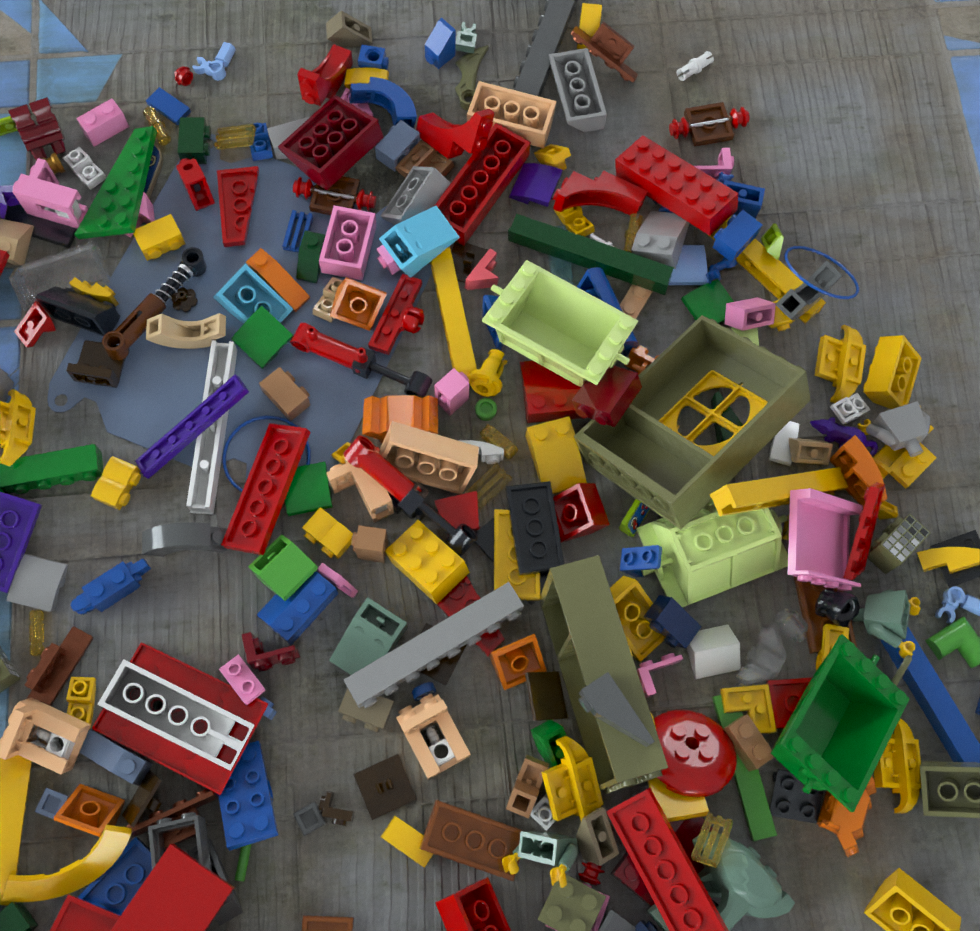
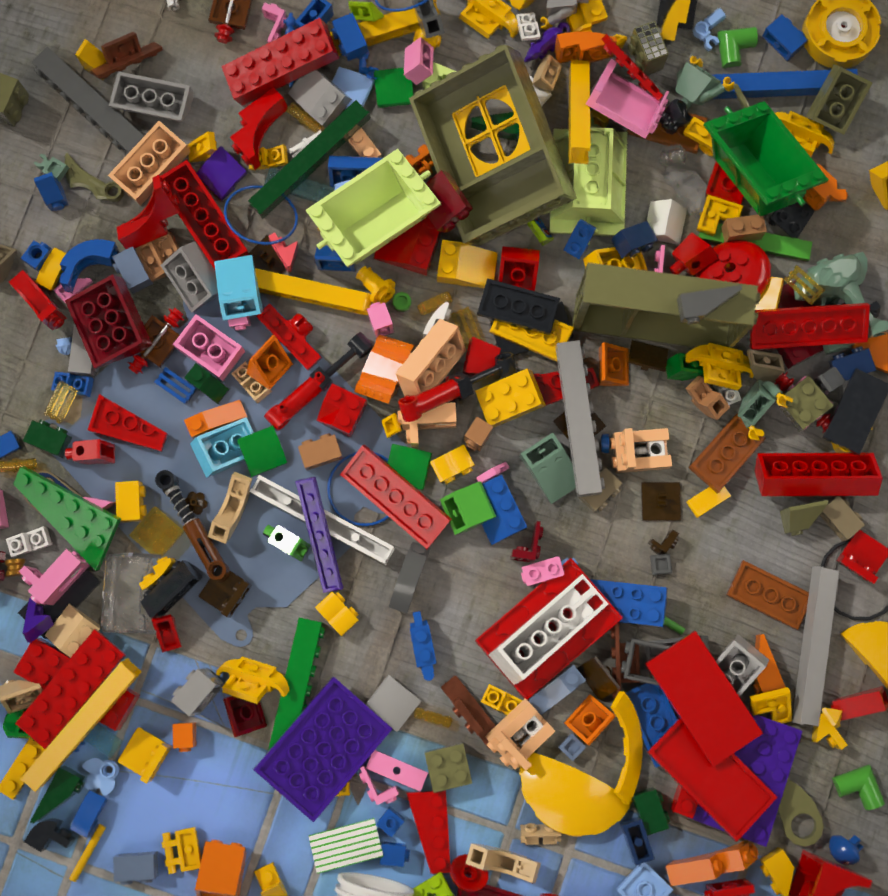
camera: 60 degrees left, 10 degrees up
none -> light blue plate [56,337,72,355]
none -> clear yellow plate [129,506,184,560]
none -> blue piece [224,185,298,245]
none -> torso [263,525,311,561]
none -> red slope [317,383,368,437]
none -> red torso [669,233,718,275]

